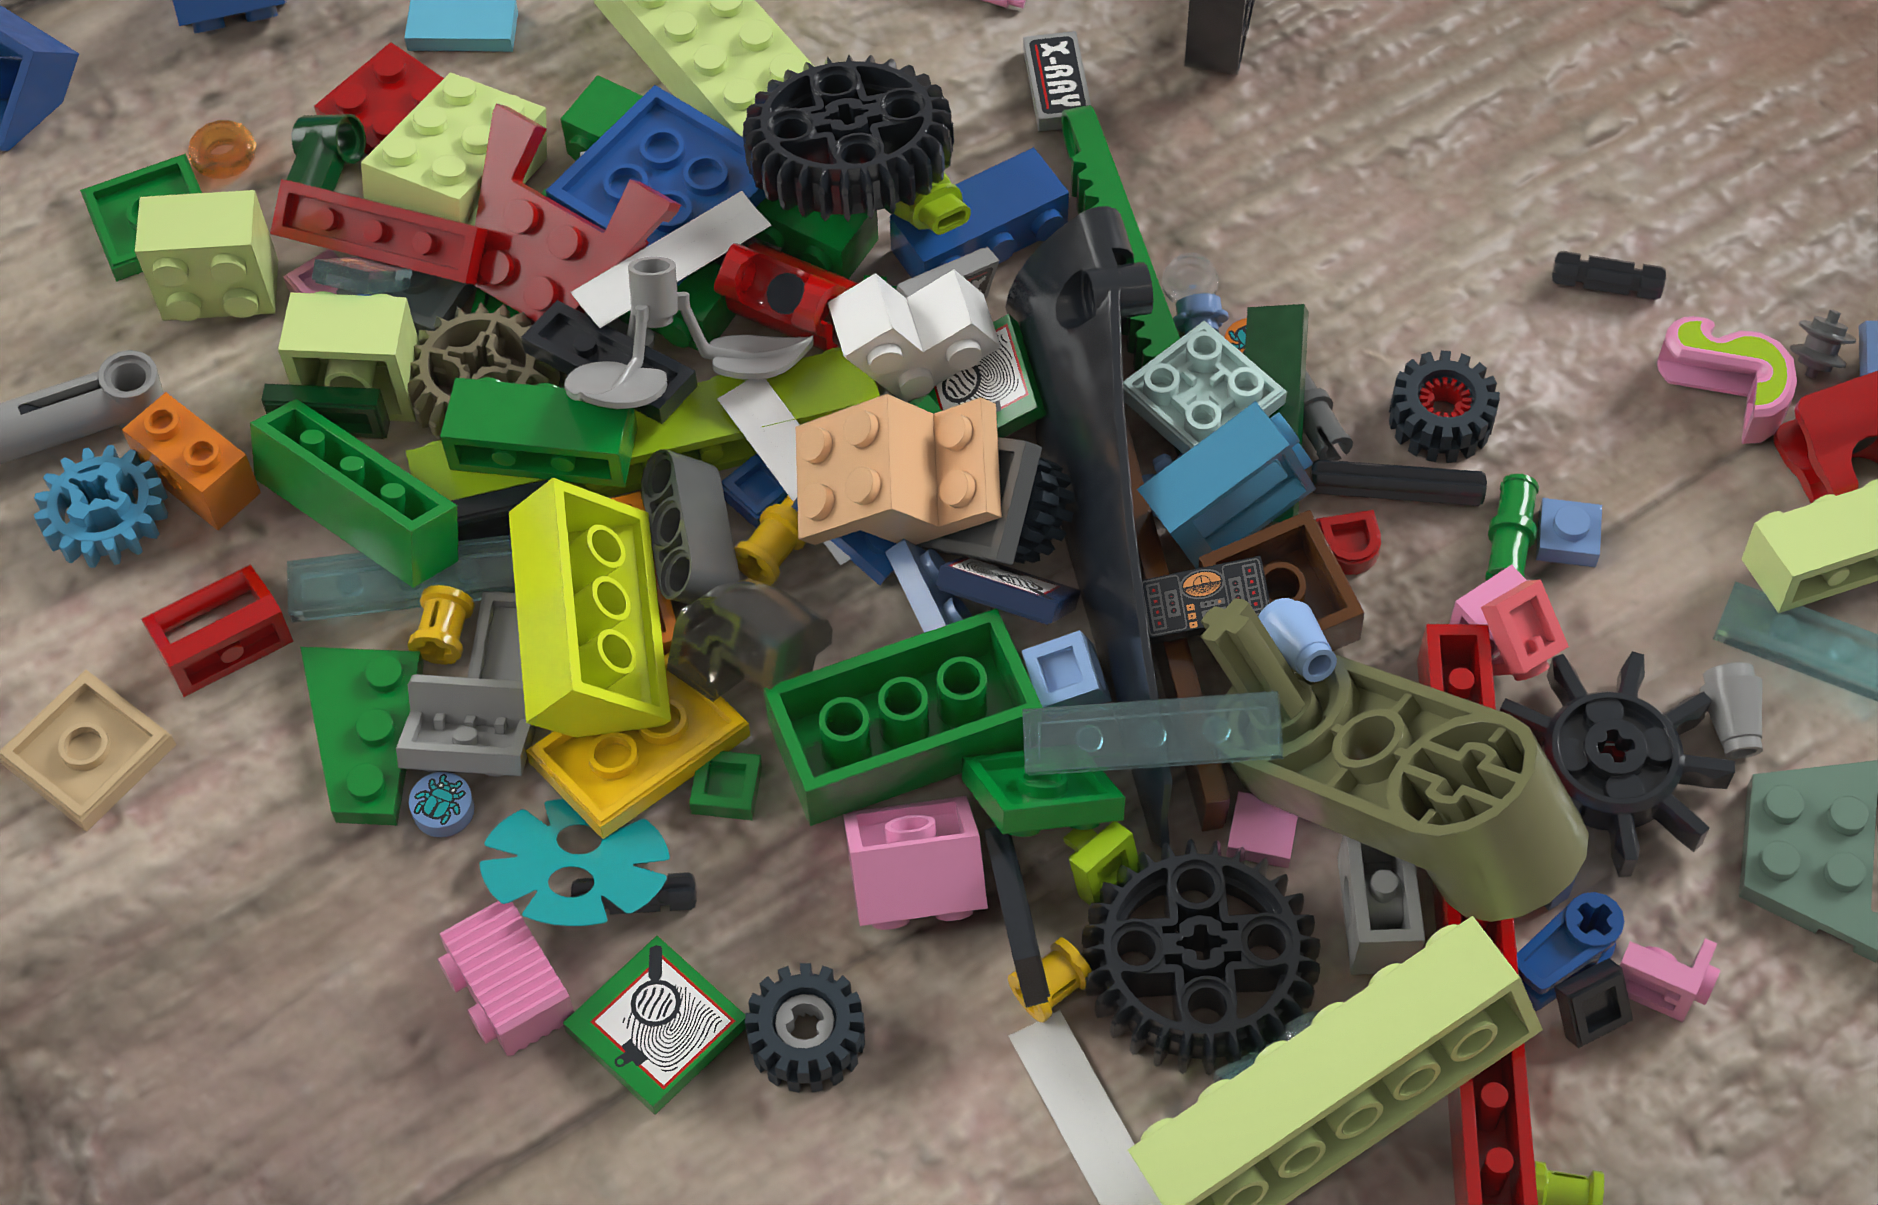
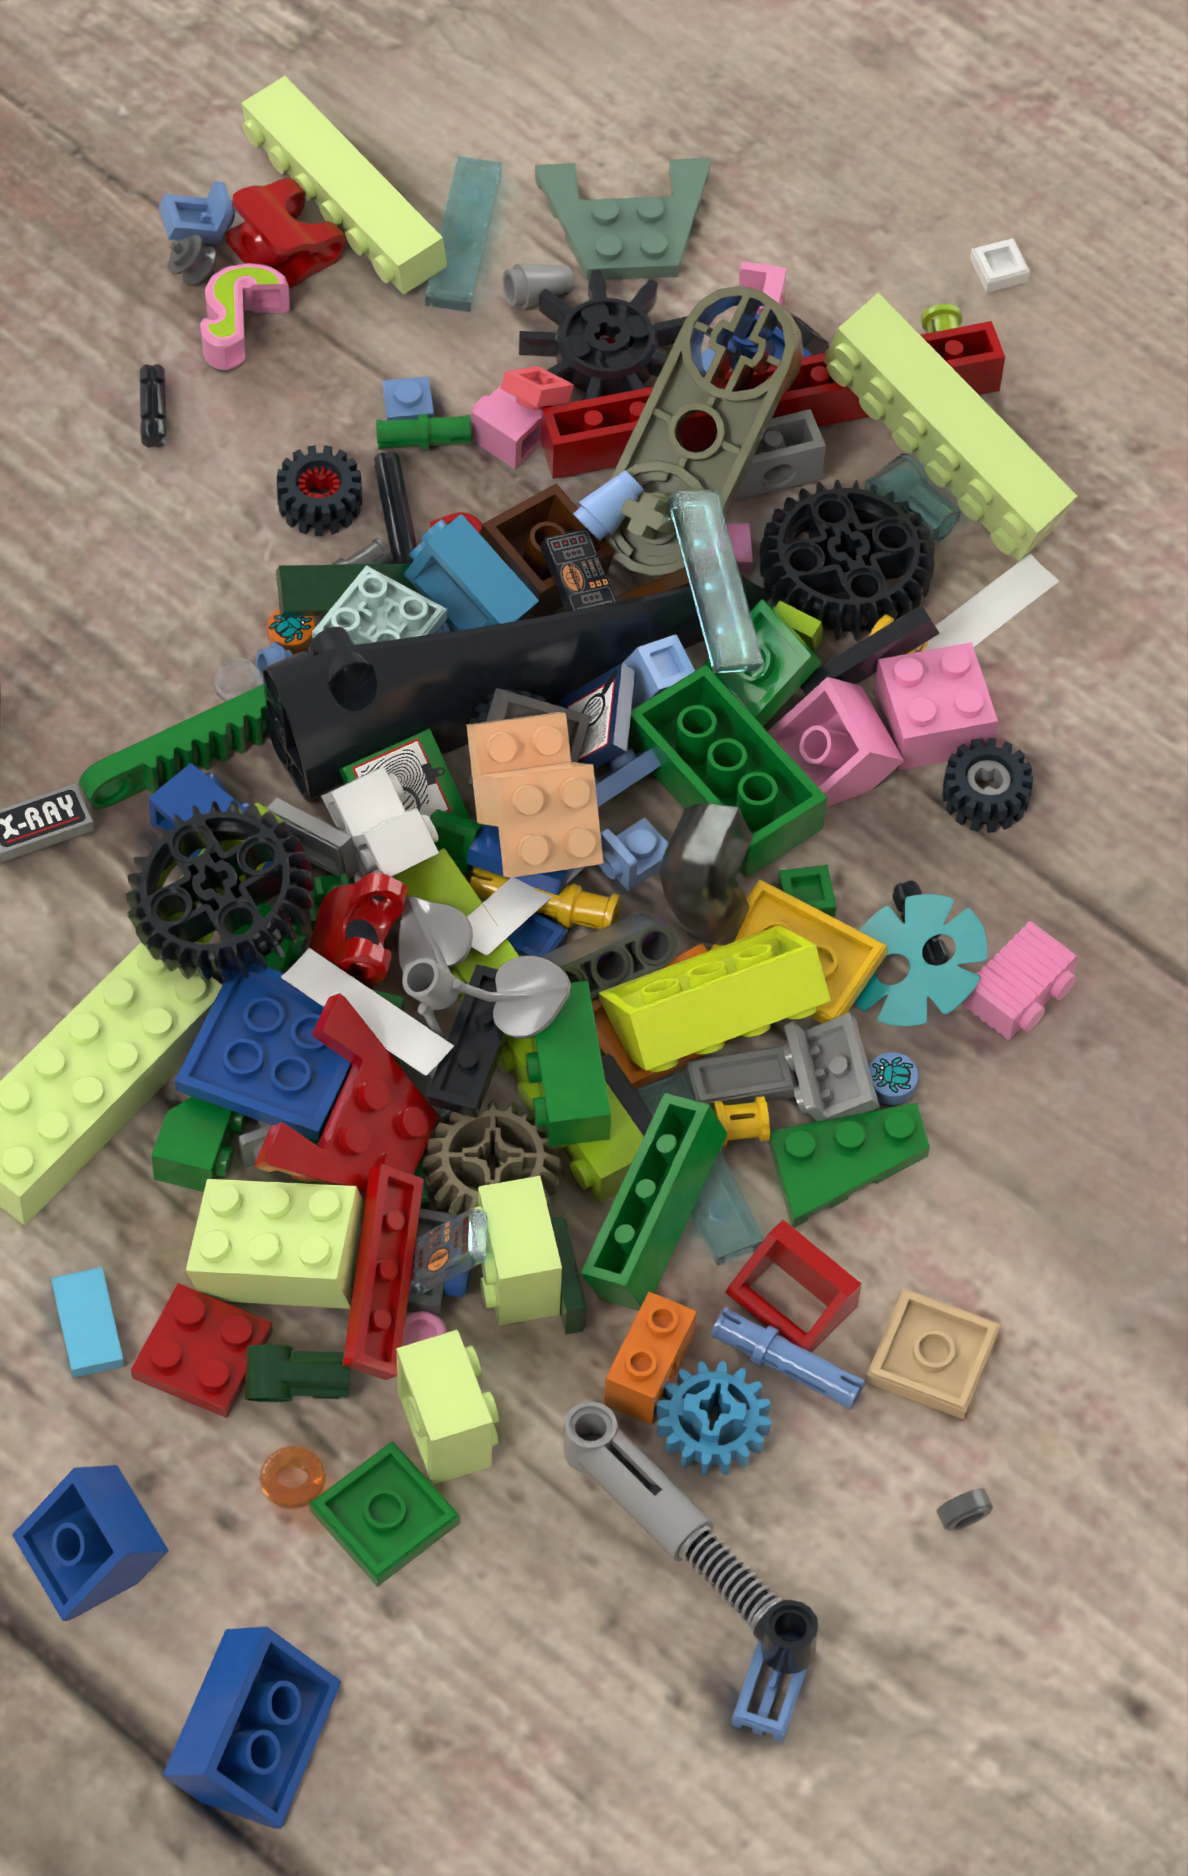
camera: 110 degrees left, 0 degrees up
tile [563,936,746,1115] -> none
none -> light blue bracket [599,817,675,891]
none -> medium blue pin [711,1307,866,1410]
none -> bright pink brick [874,642,998,771]

